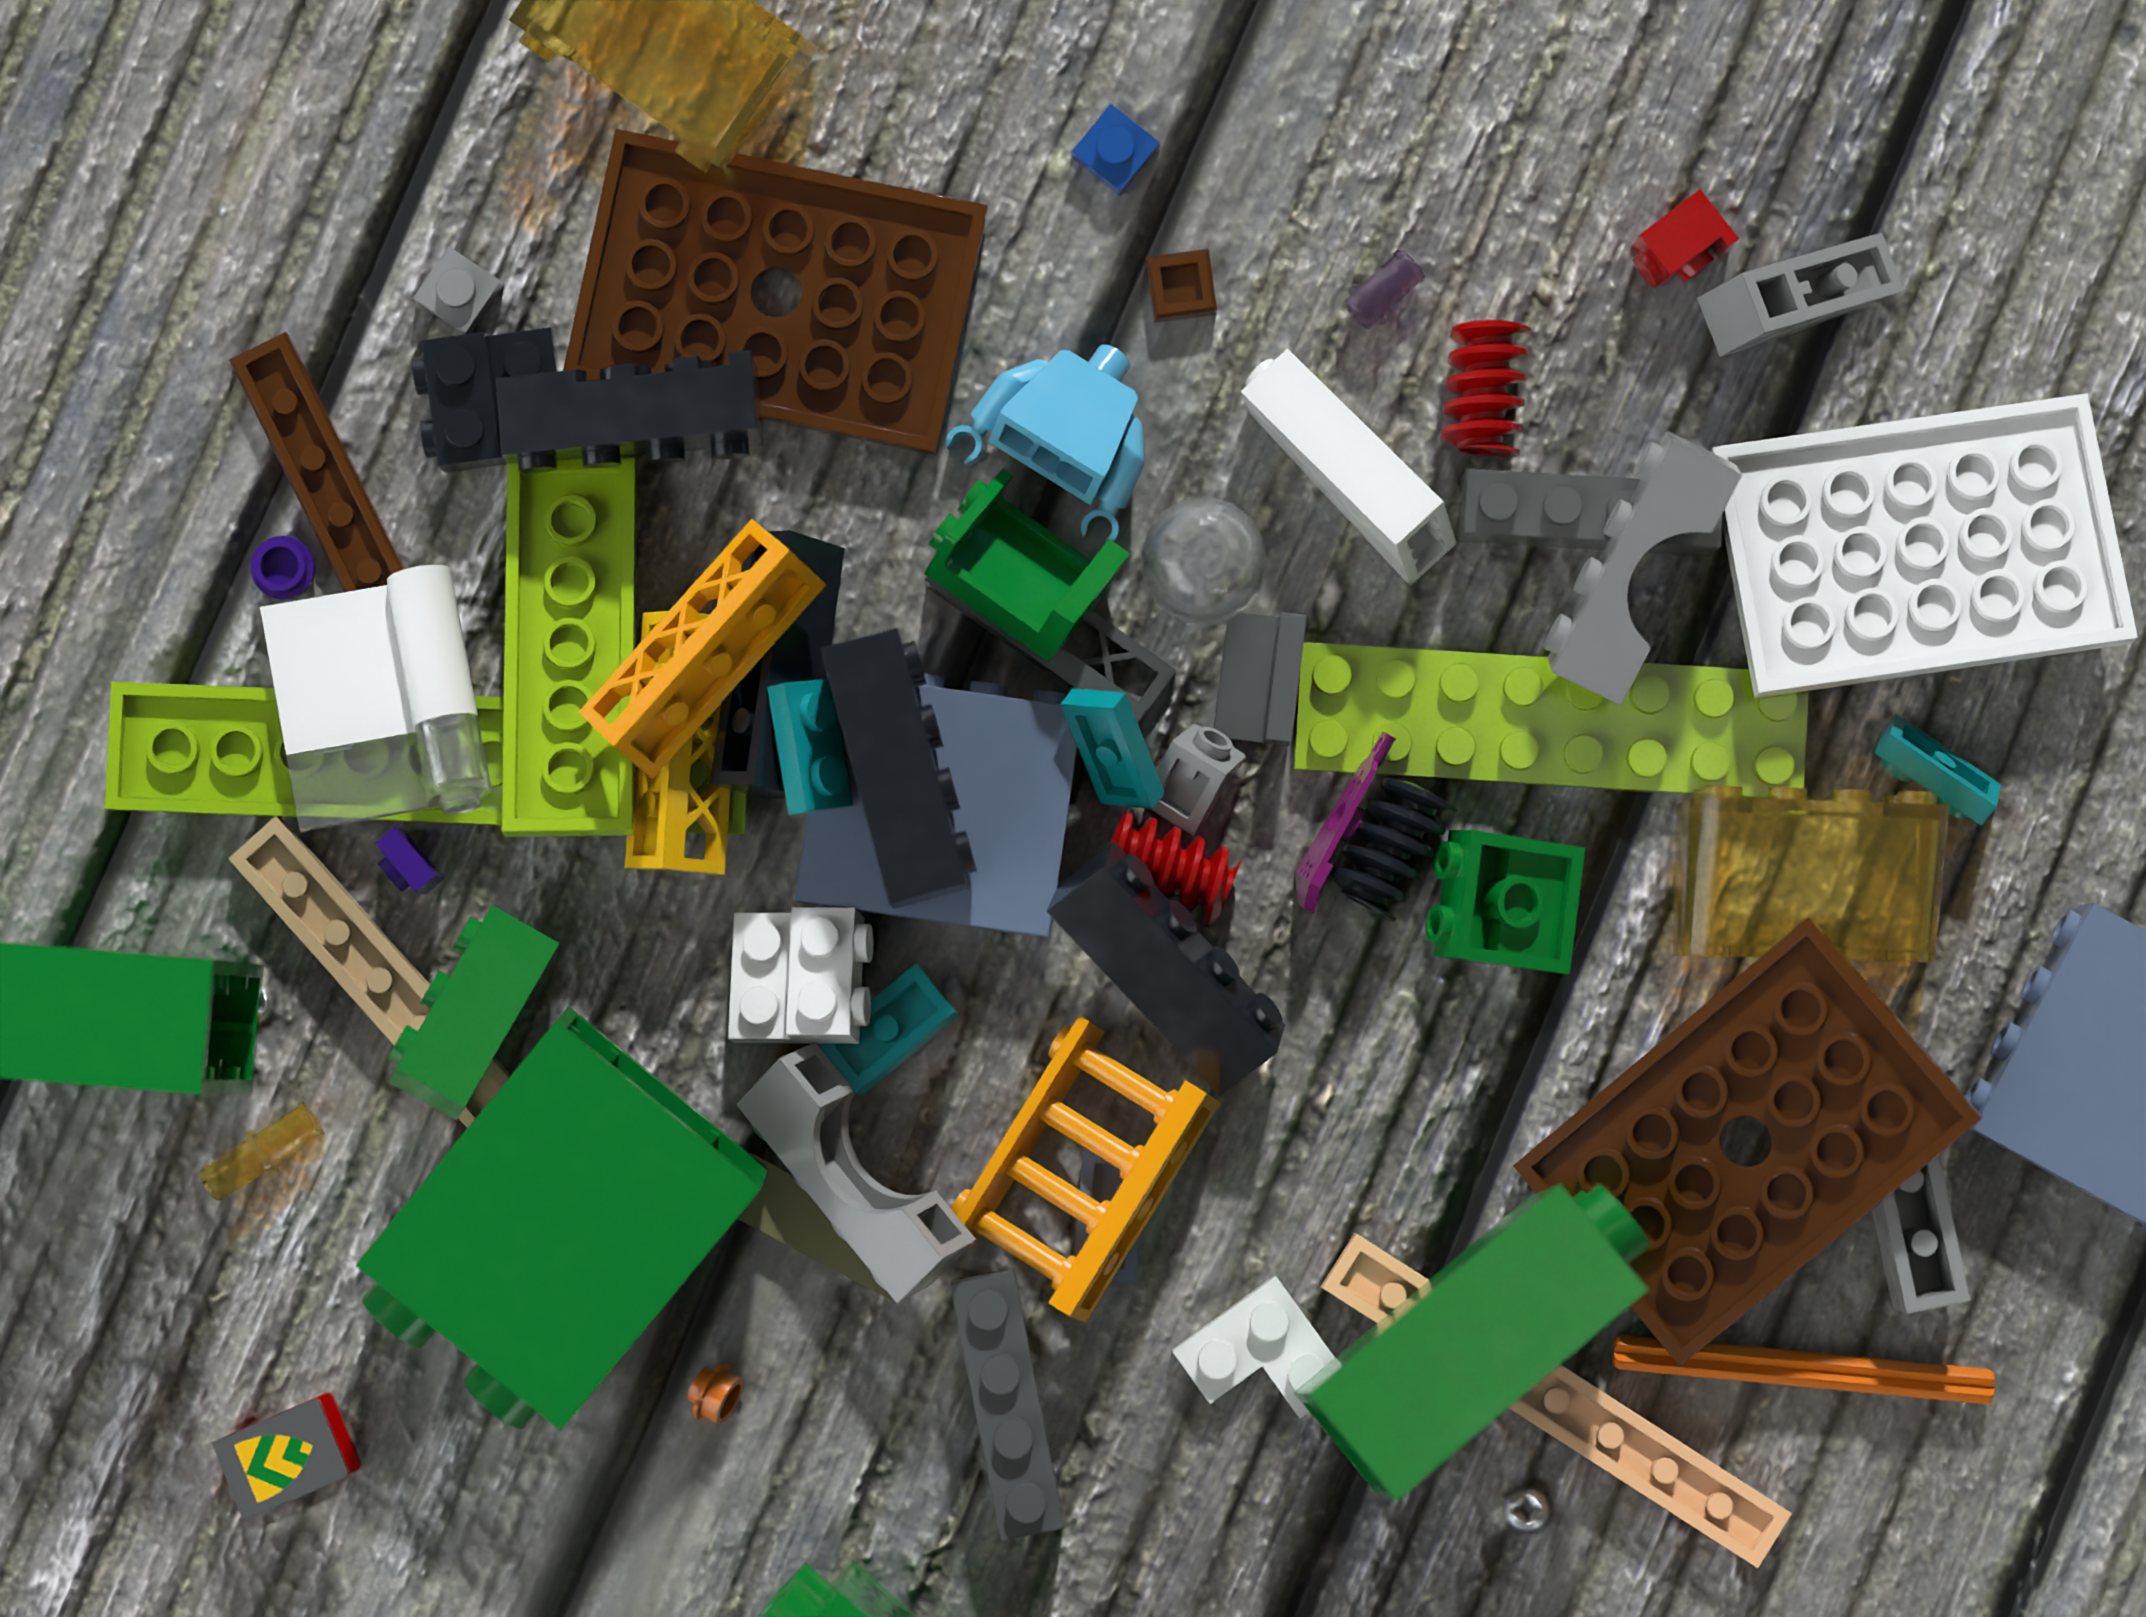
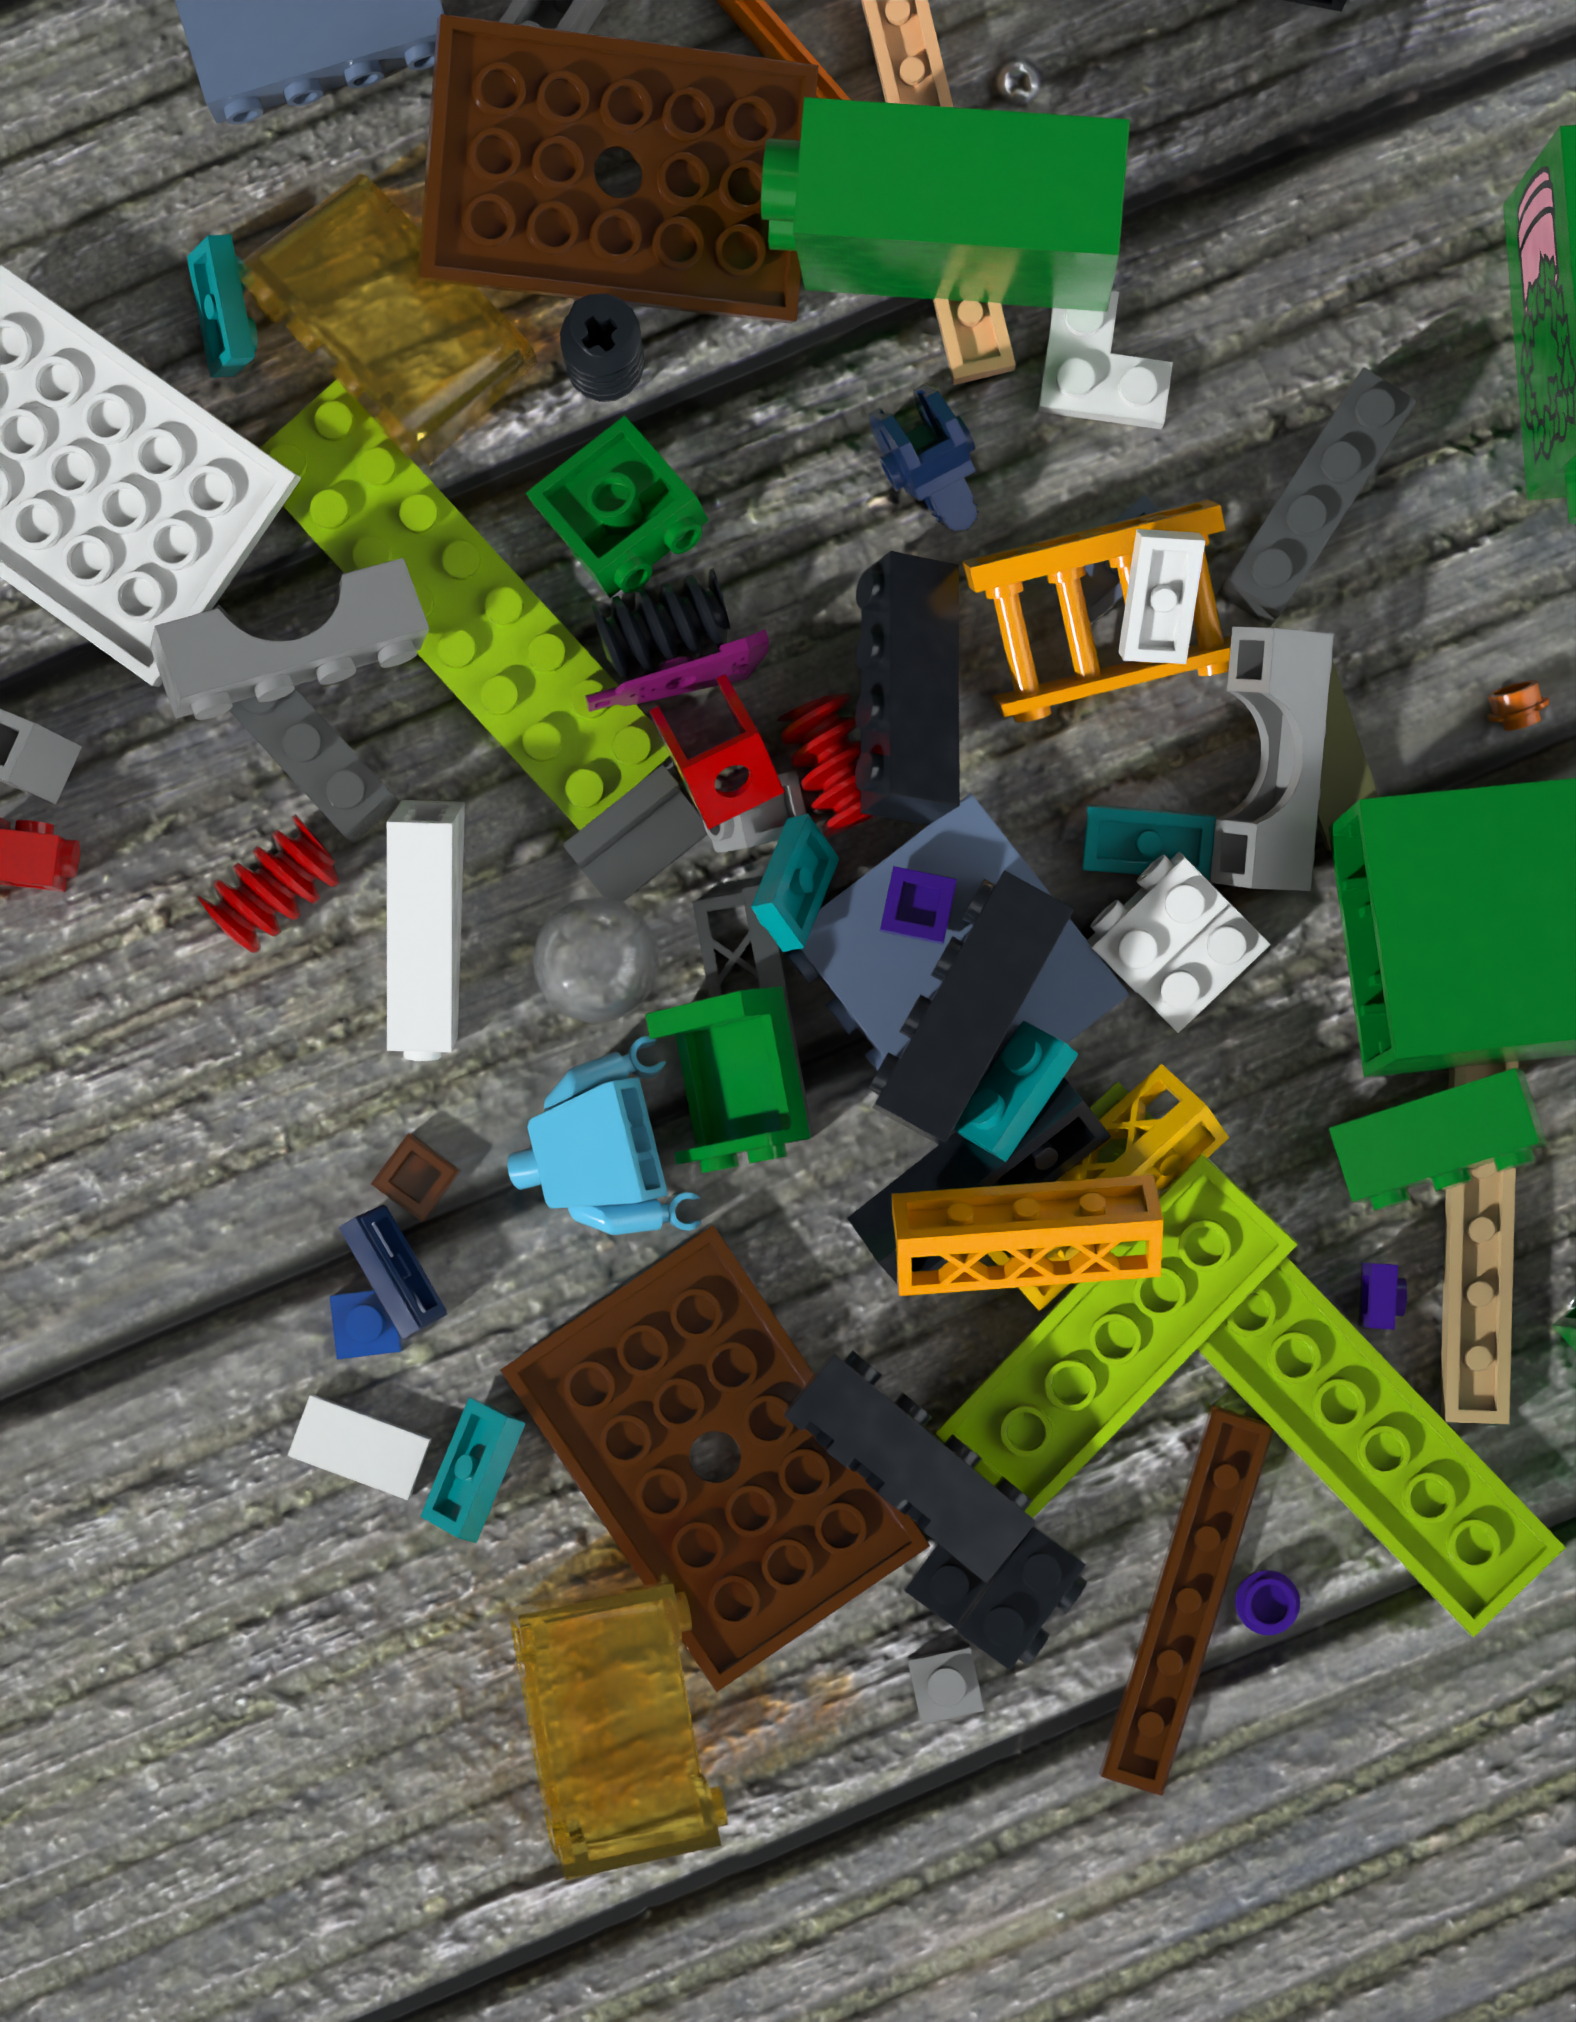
camera: 135 degrees left, 0 degrees up
white door [260,565,492,832] -> none
clear purple pin [1343,249,1425,329] -> none
none -> white tile [287,1394,432,1500]
none -> dark blue tile [338,1204,448,1339]
none -> teal plate [420,1397,526,1543]
none -> black piece [560,293,645,402]
none -> red piece [649,674,785,830]
none -> dark blue hinge [868,384,979,532]
none -> dark purple plate [880,866,957,945]
none -> white plate [1118,529,1205,664]

